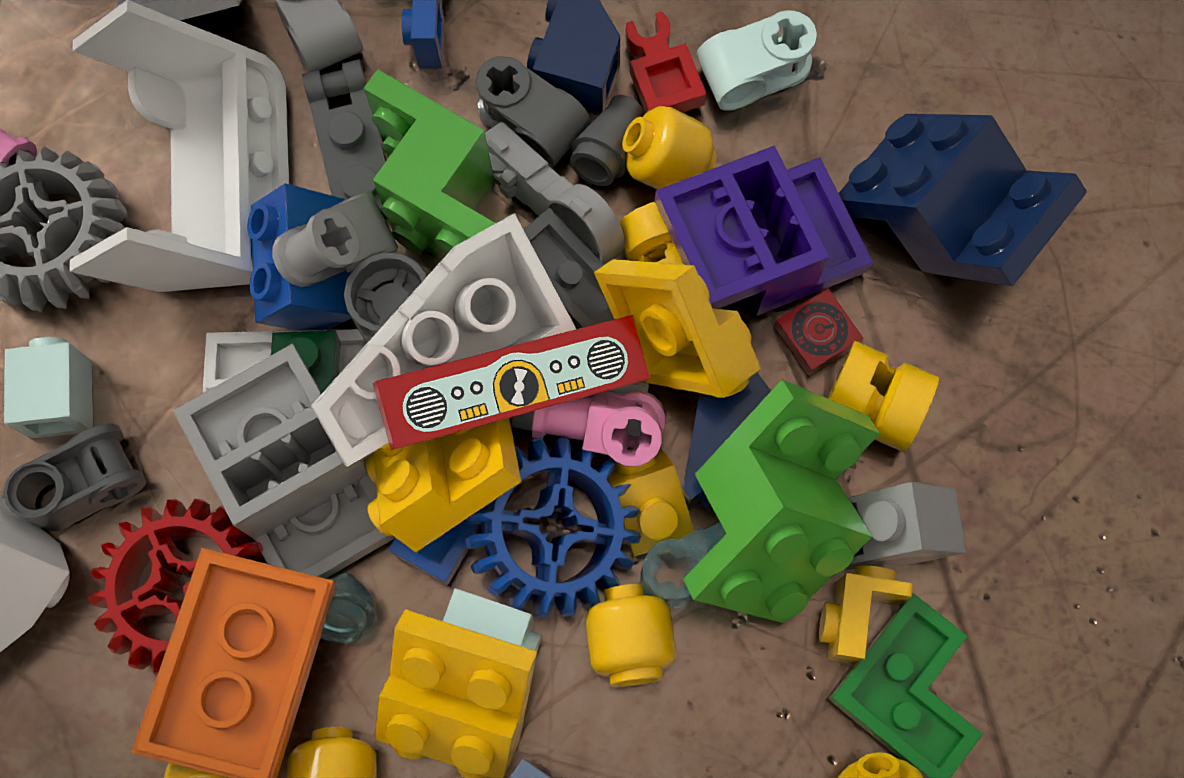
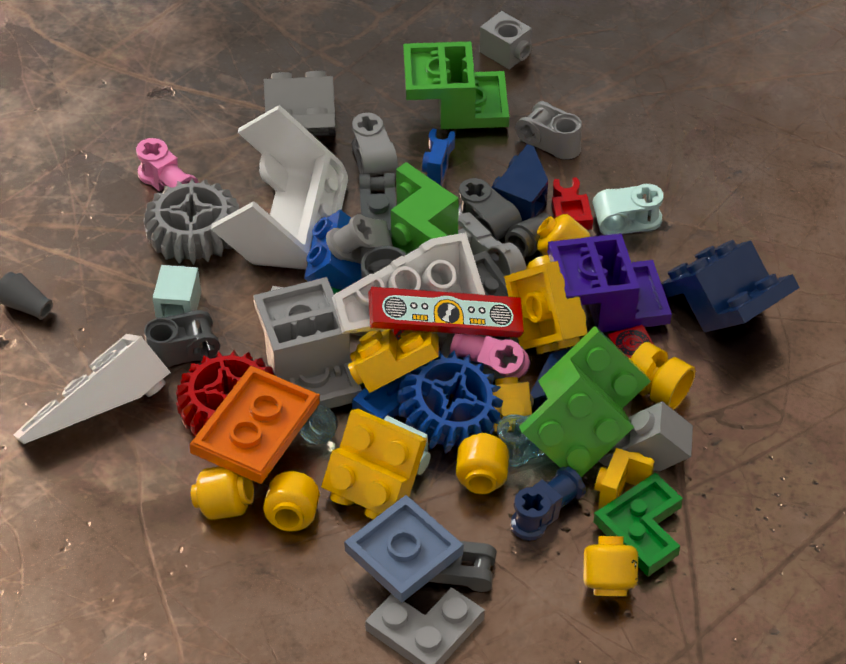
camera: 10 degrees right, 25 degrees down
none -> dark blue connector [510,467,586,541]

